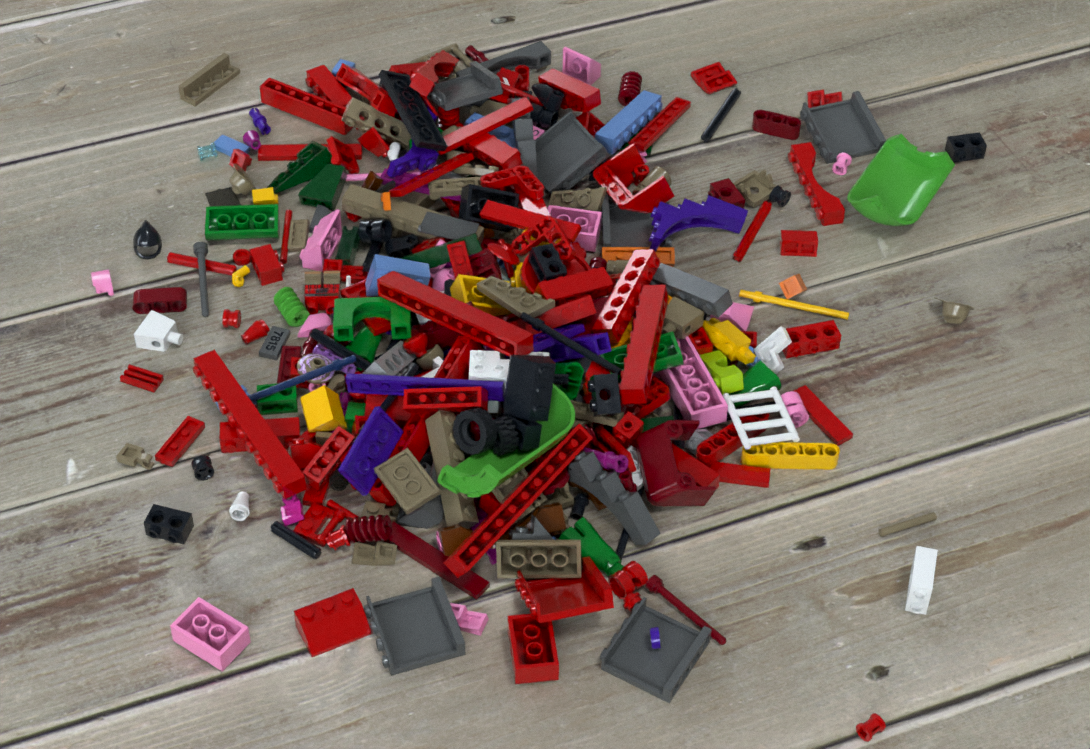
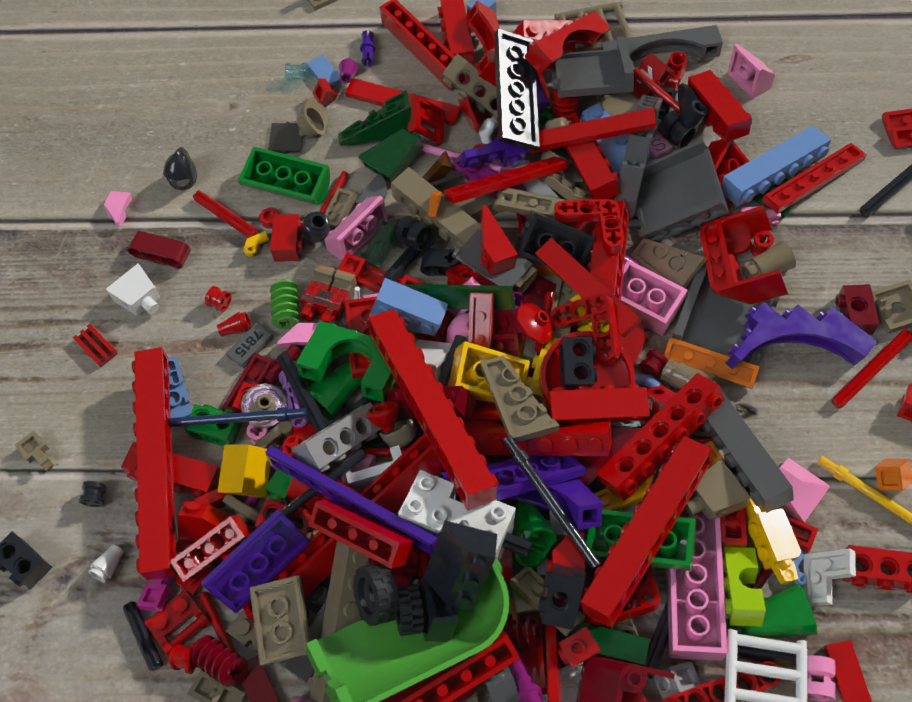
camera: 30 degrees right, 15 degrees up
red plate [155,416,205,467] -> none
dark grey piece [193,242,209,317] -> none
yellow brick [252,187,279,205] -> none
dark red pin [465,45,489,63] -> none
dark red piece [618,71,642,107] -> none
none -> black head [301,211,331,243]
none -> red slope [480,205,518,276]

